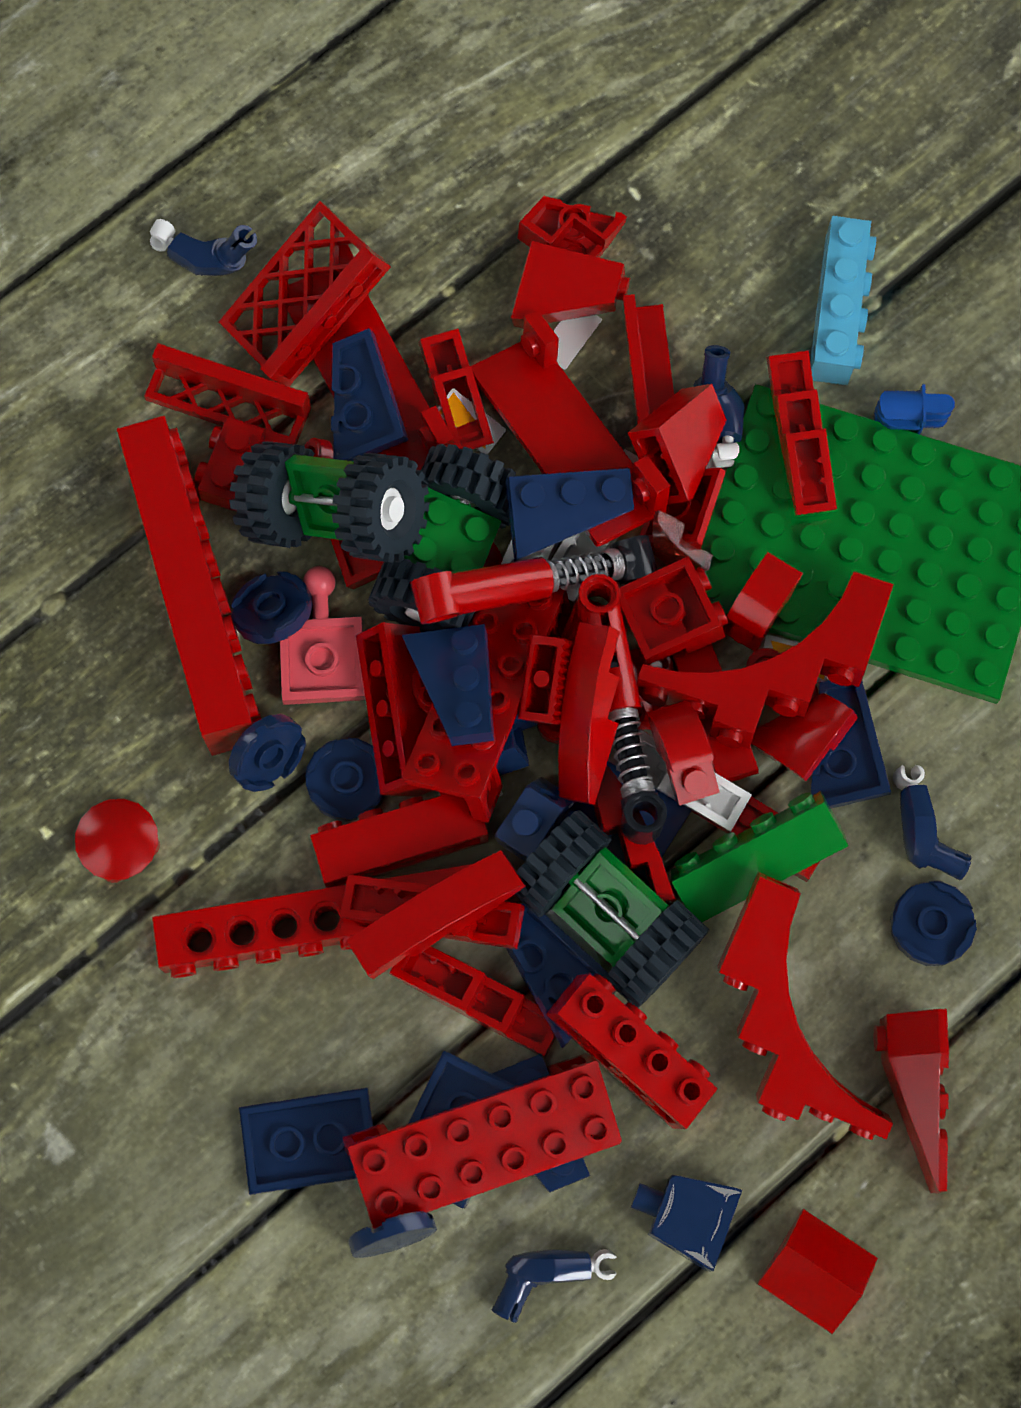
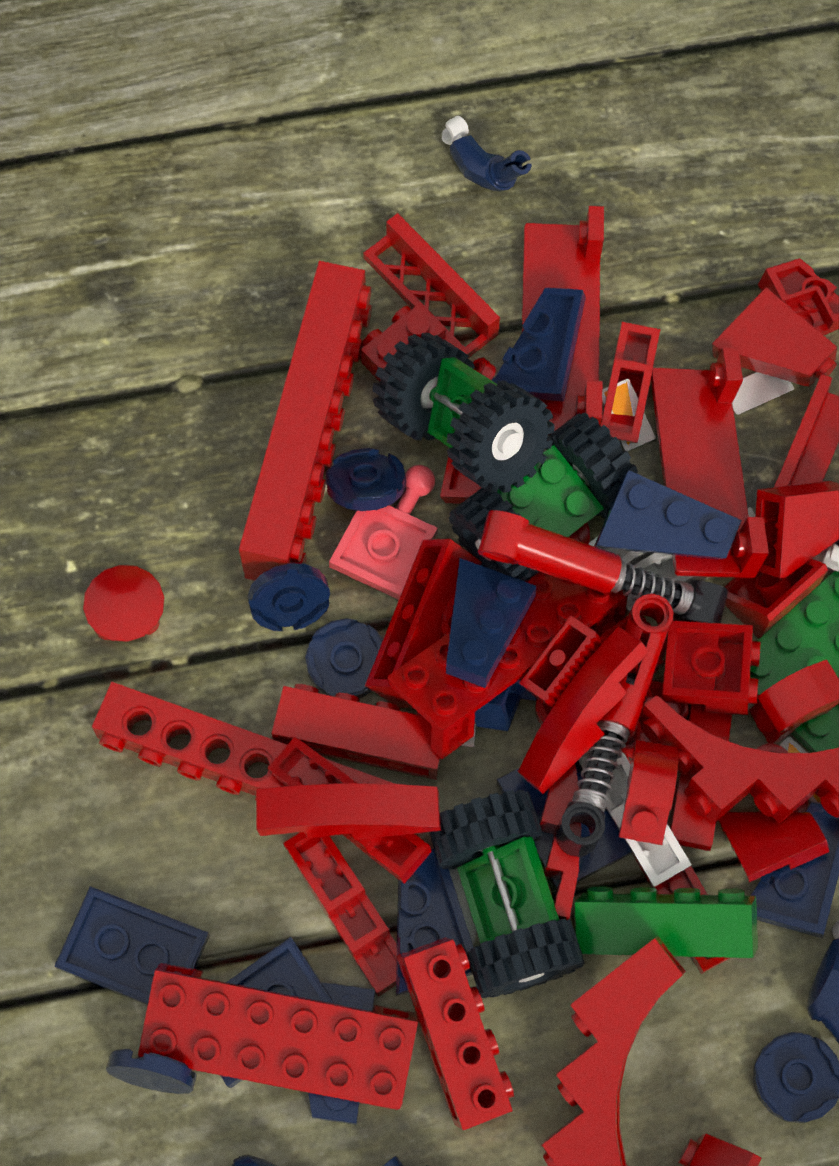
camera: 30 degrees right, 5 degrees down
red fence [218,201,391,387] -> none
dark blue torso [495,777,575,862] -> none
clear red slope [653,510,713,571] -> none

